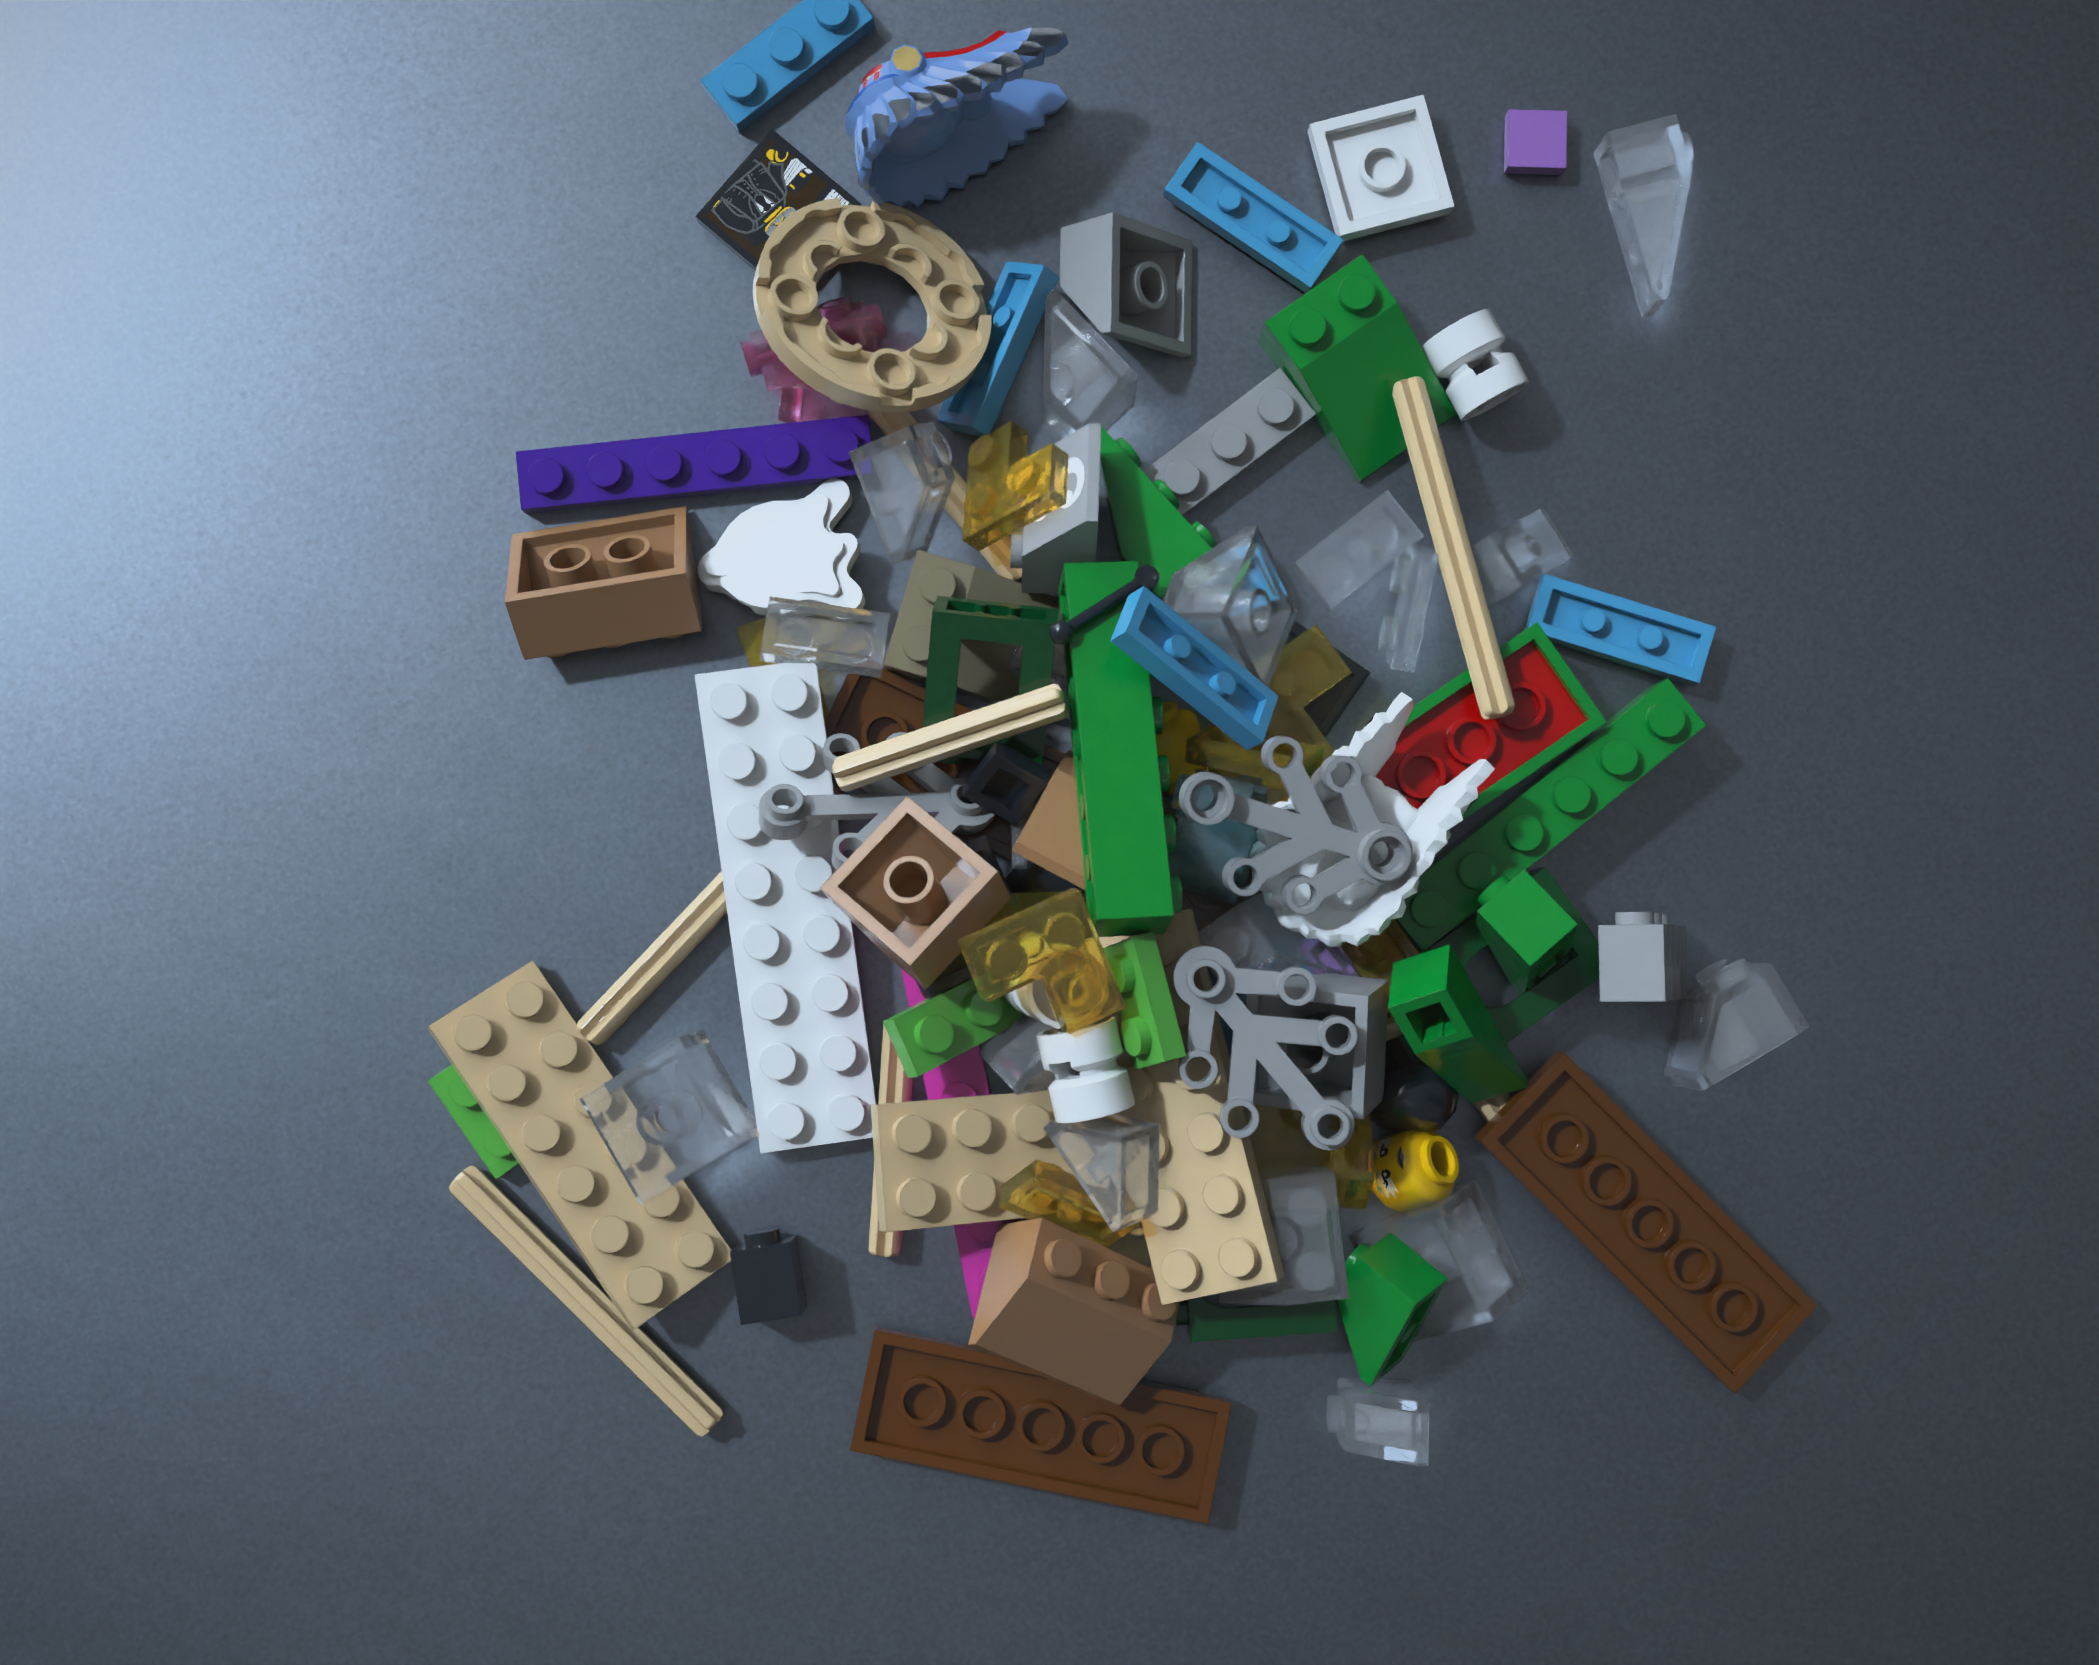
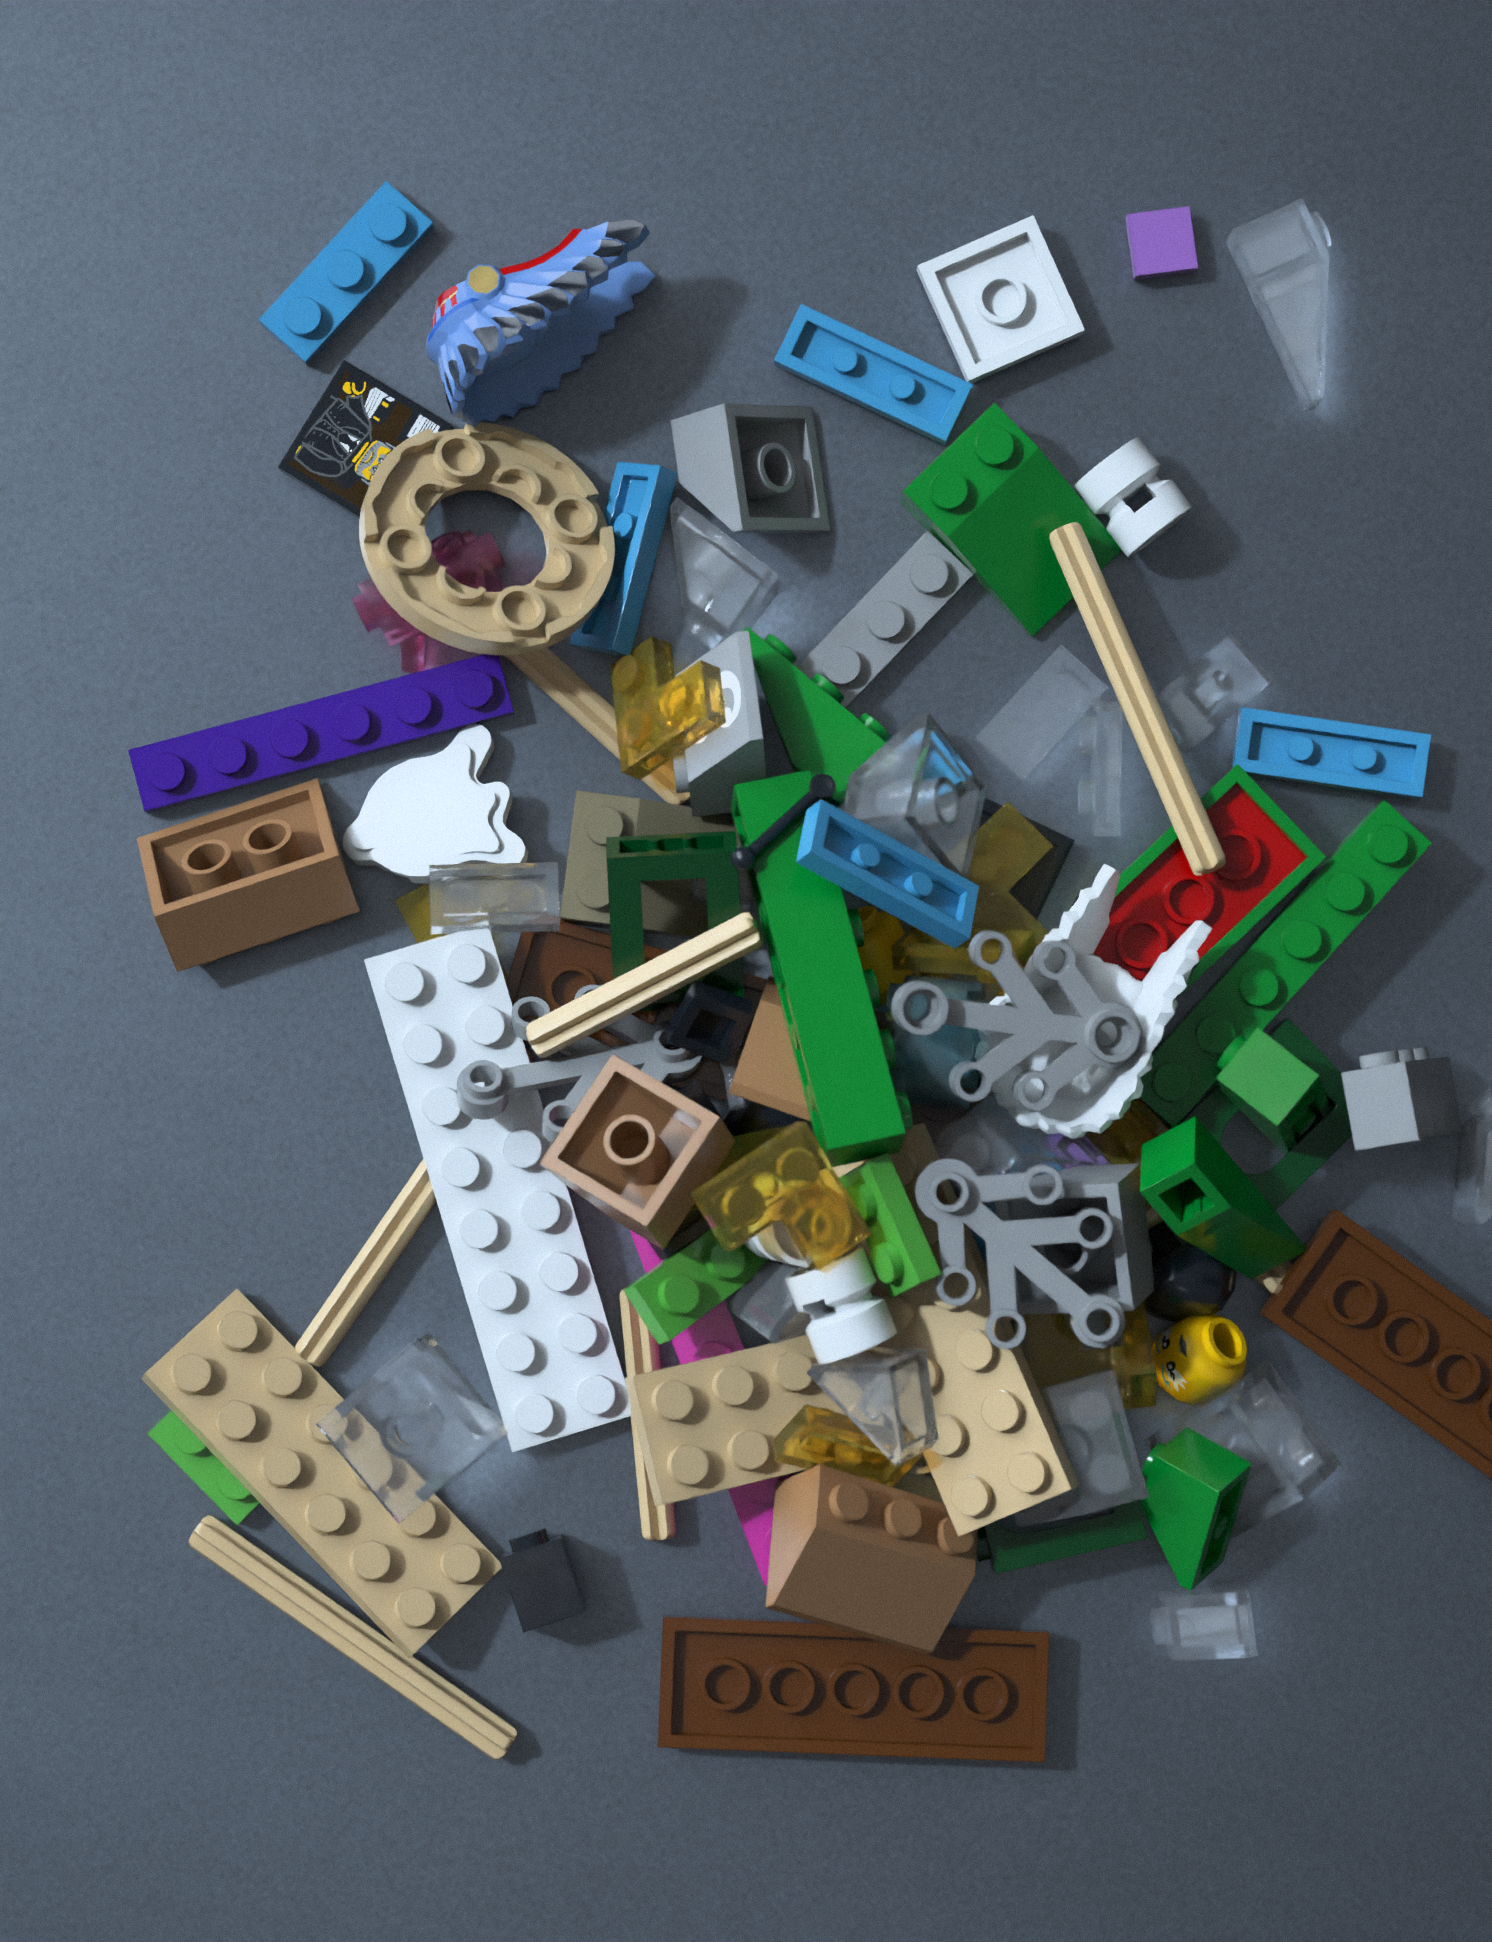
camera: 15 degrees left, 0 degrees up
clear slope [849,421,955,565] -> none

